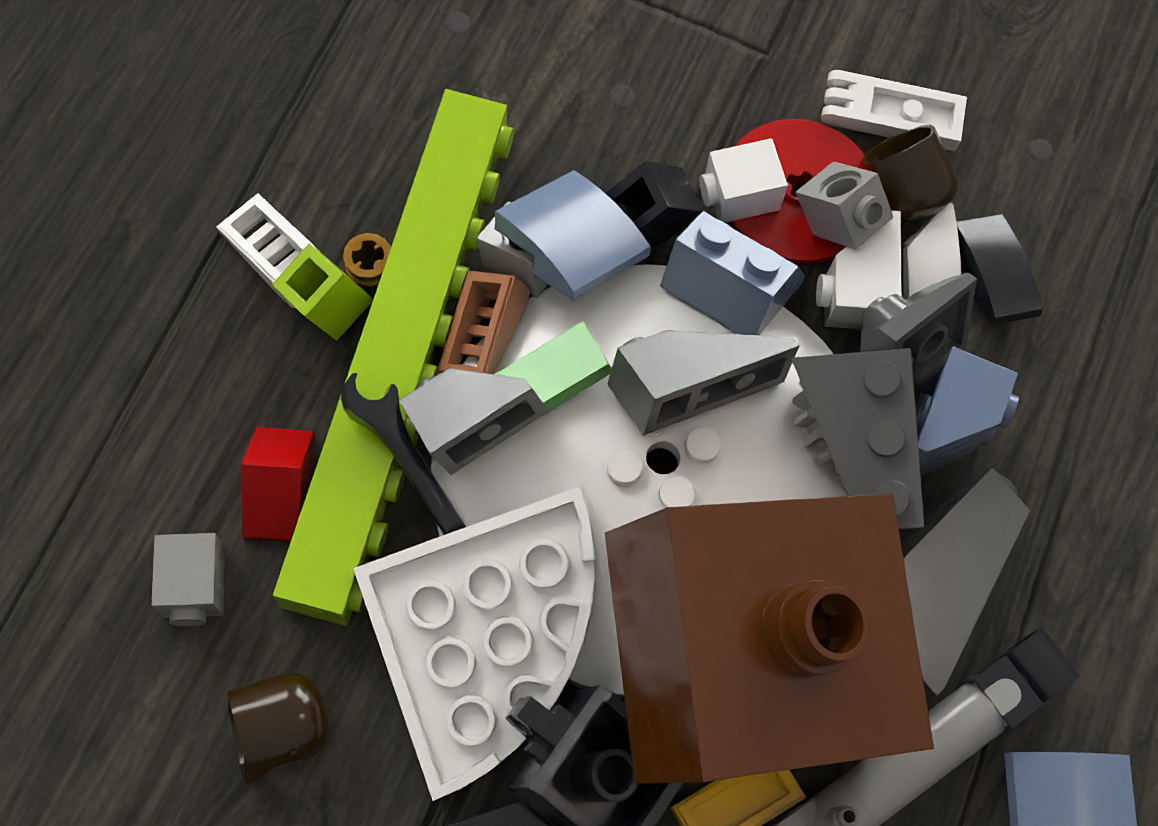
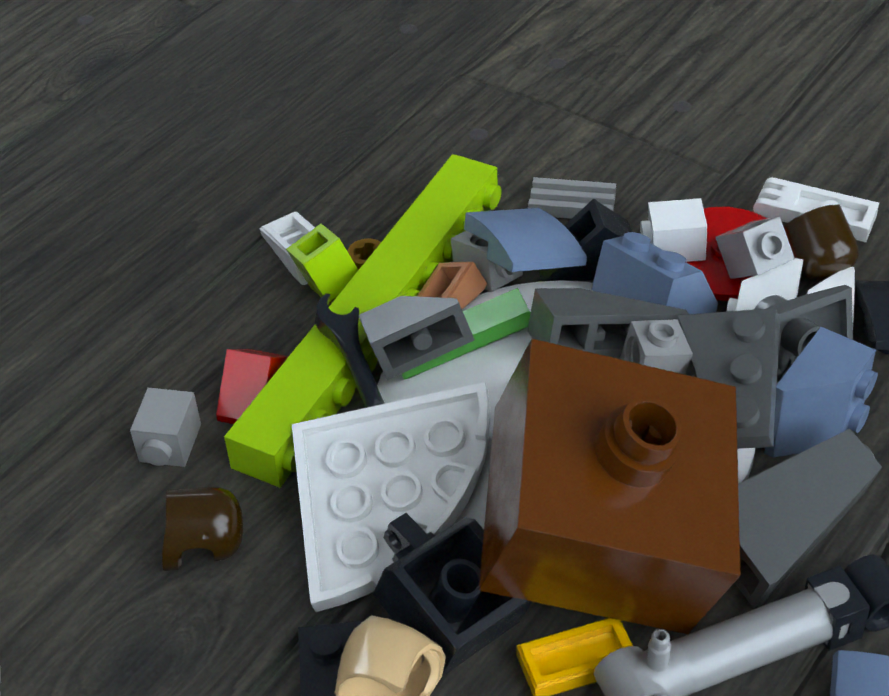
camera: 25 degrees right, 25 degrees down
none -> light grey tile [528,177,616,219]
none -> light grey brick [620,319,693,375]

